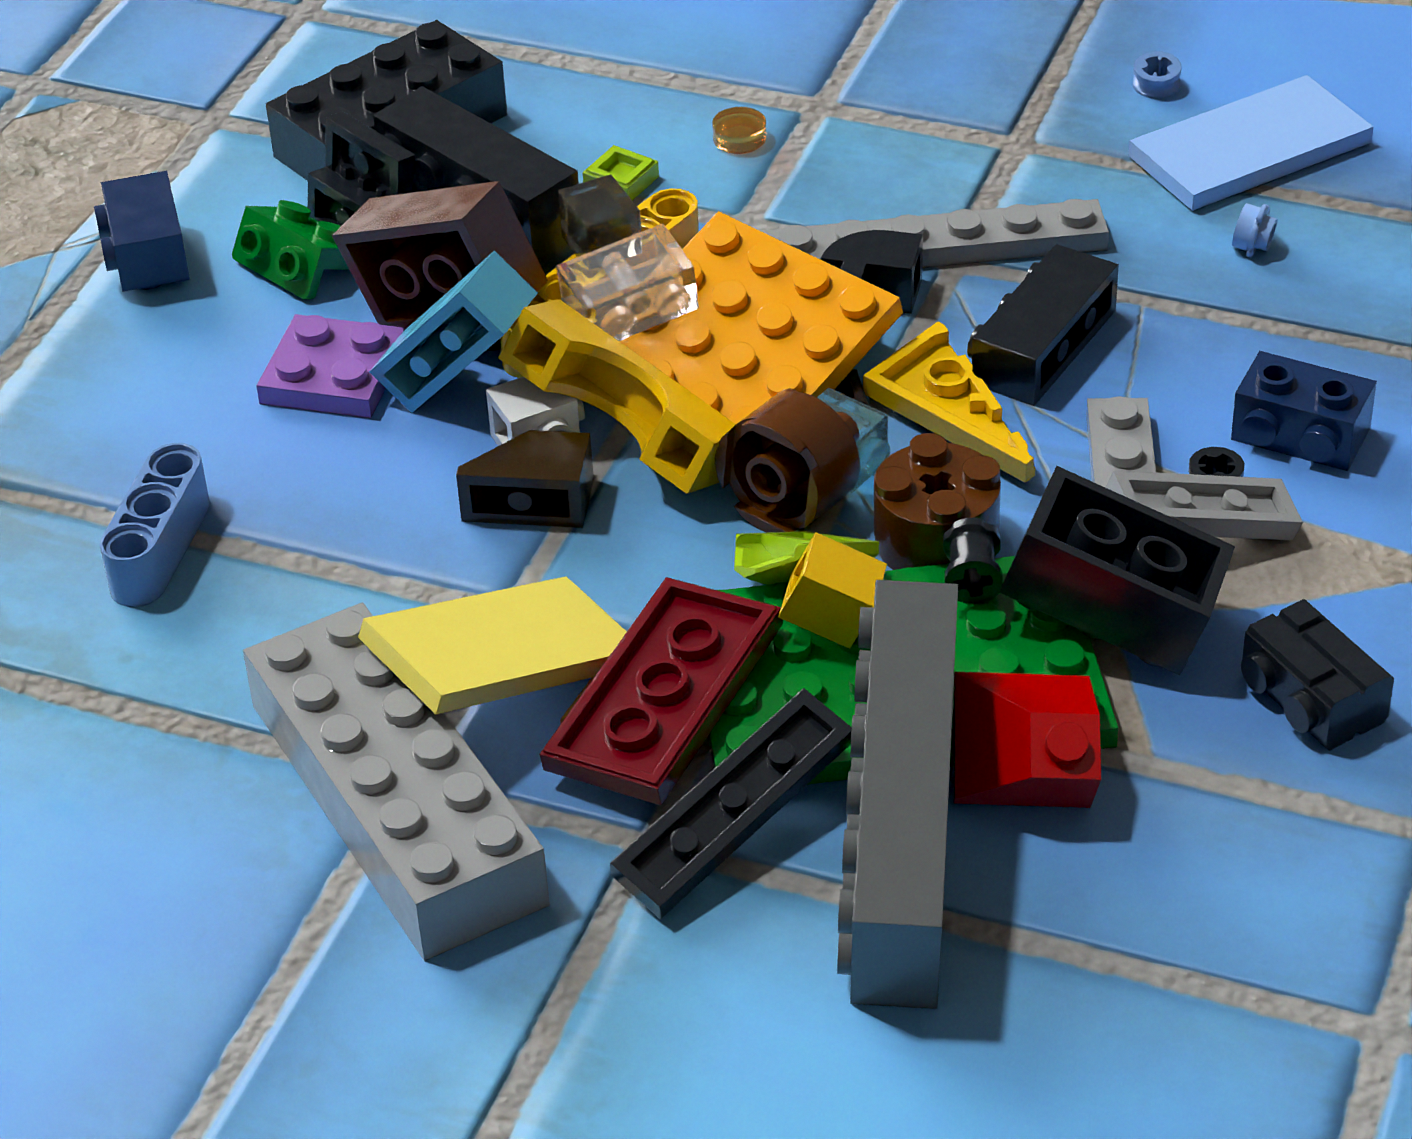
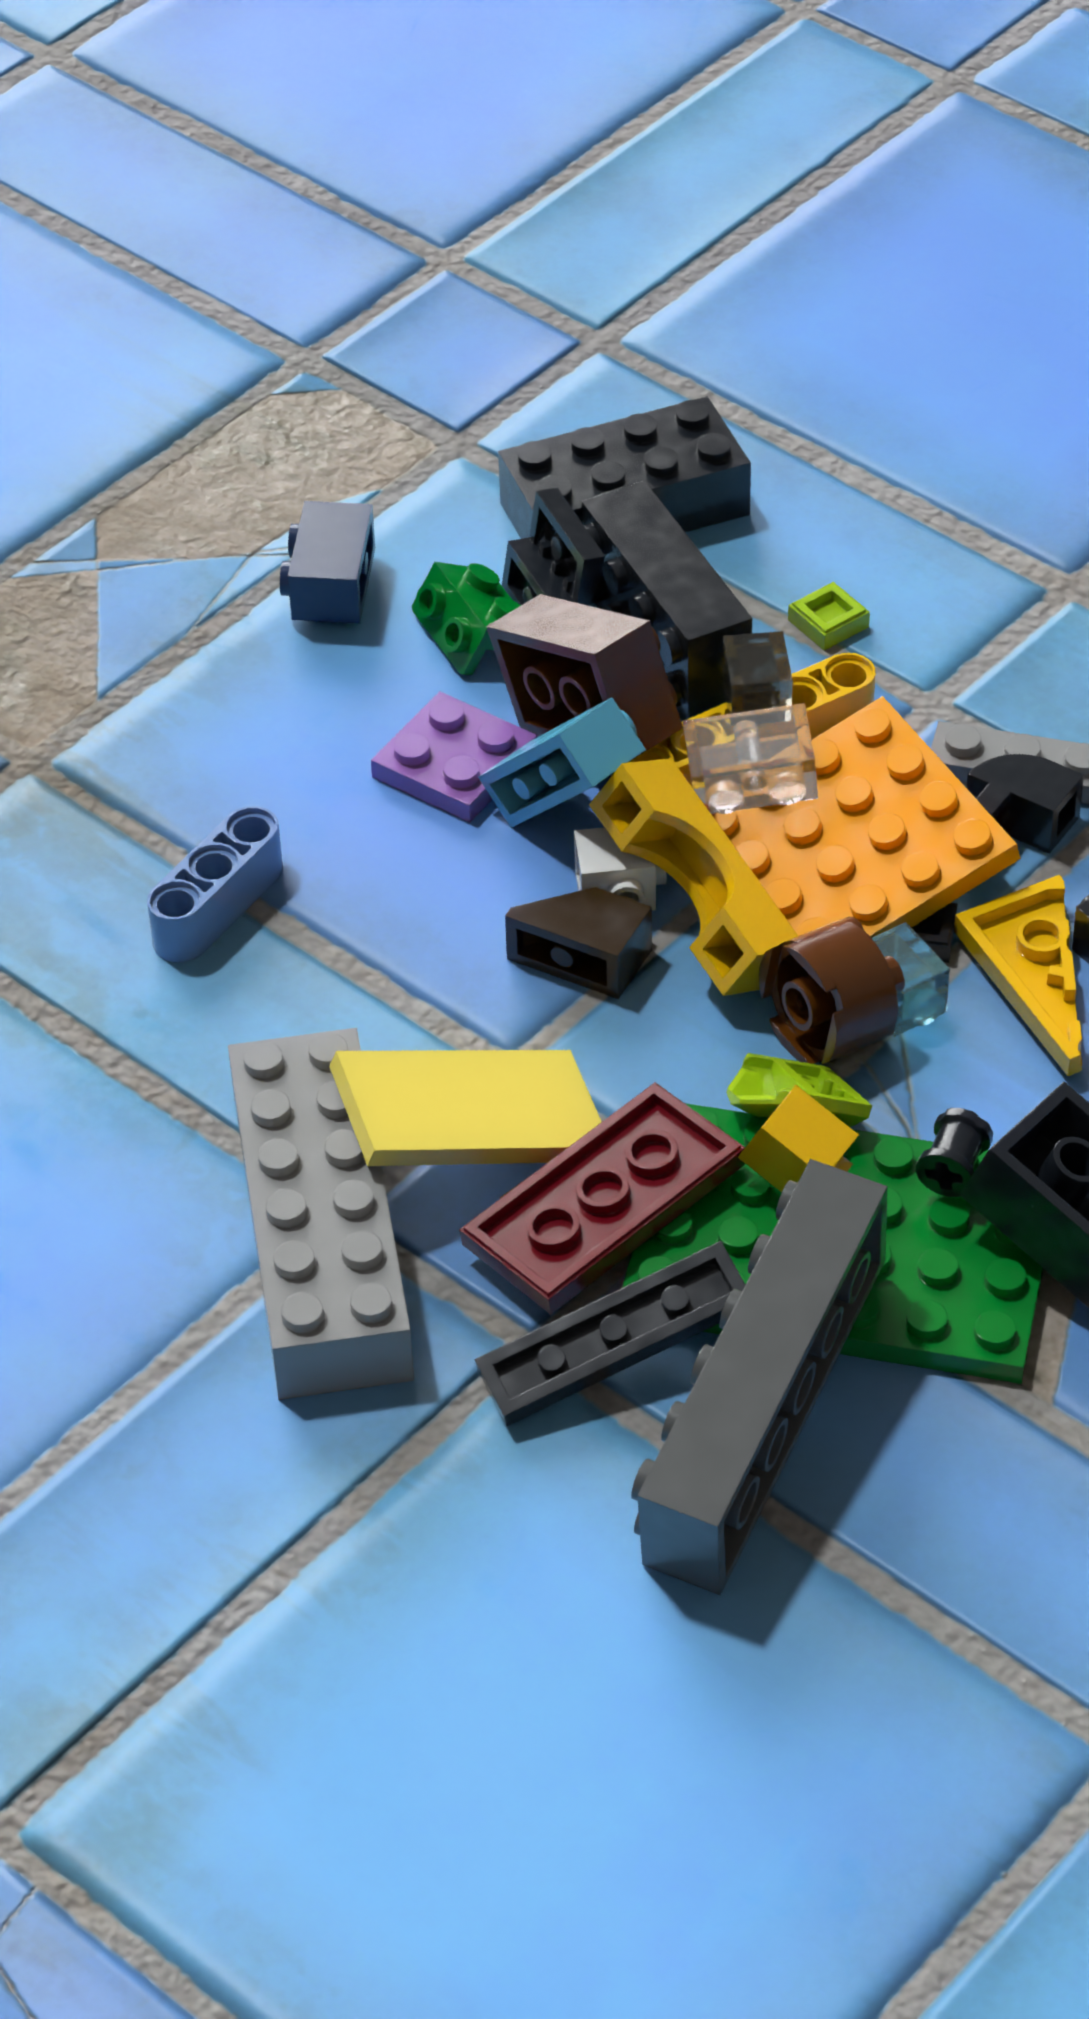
camera: 20 degrees right, 5 degrees up
clear orange tile [712,107,767,154] -> none
reddish brown brick [874,433,1001,570] -> none
red slope [953,672,1101,808] -> none

